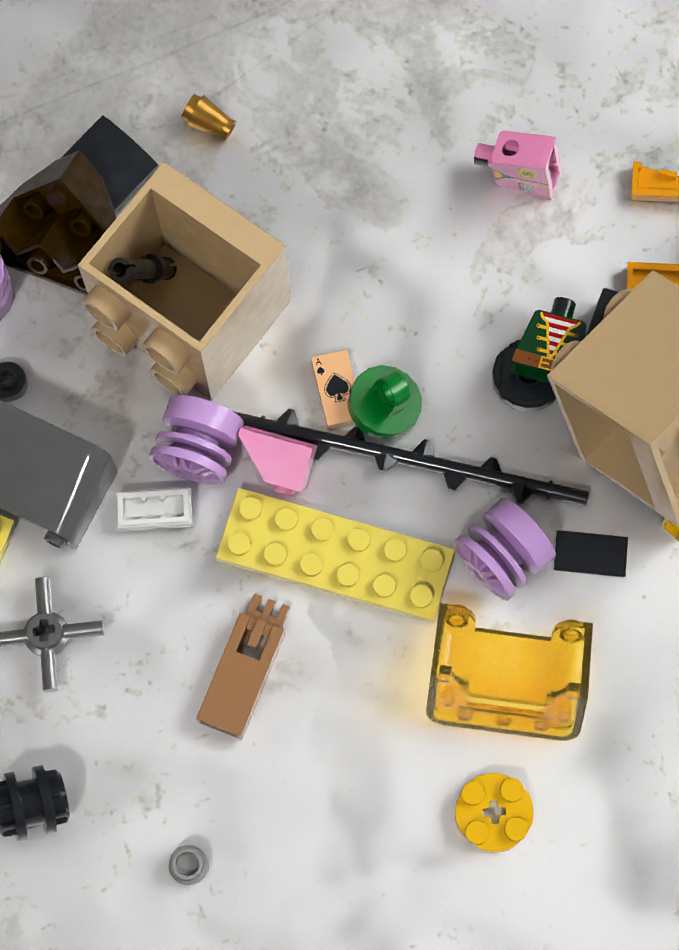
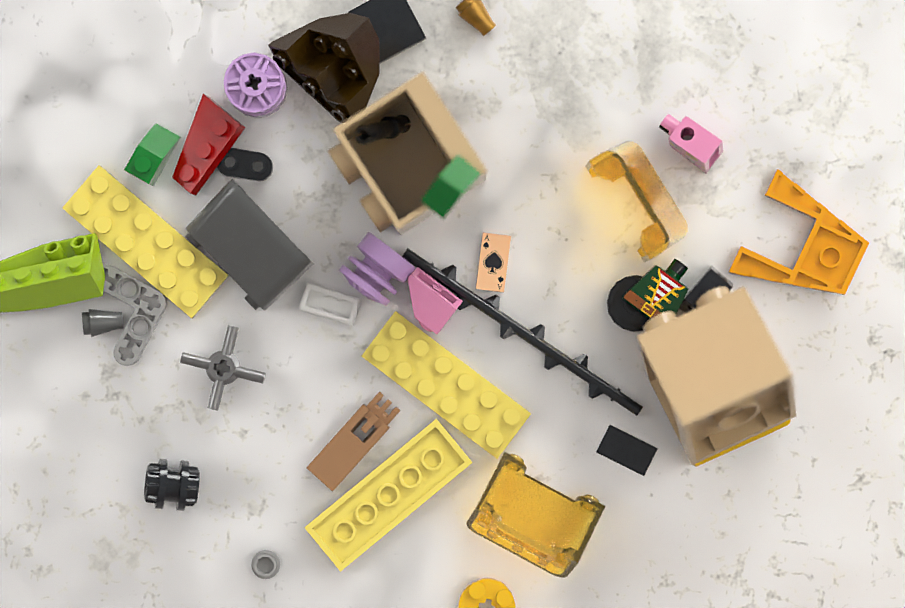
camera: 20 degrees right, 15 degrees up
green tile [347,365,422,440] -> none
lavender wheel [454,498,556,601] -> none
none -> light yellow plate [304,418,473,572]
none -> green slope [420,155,481,220]
none -> clear yellow windscreen [585,141,688,262]

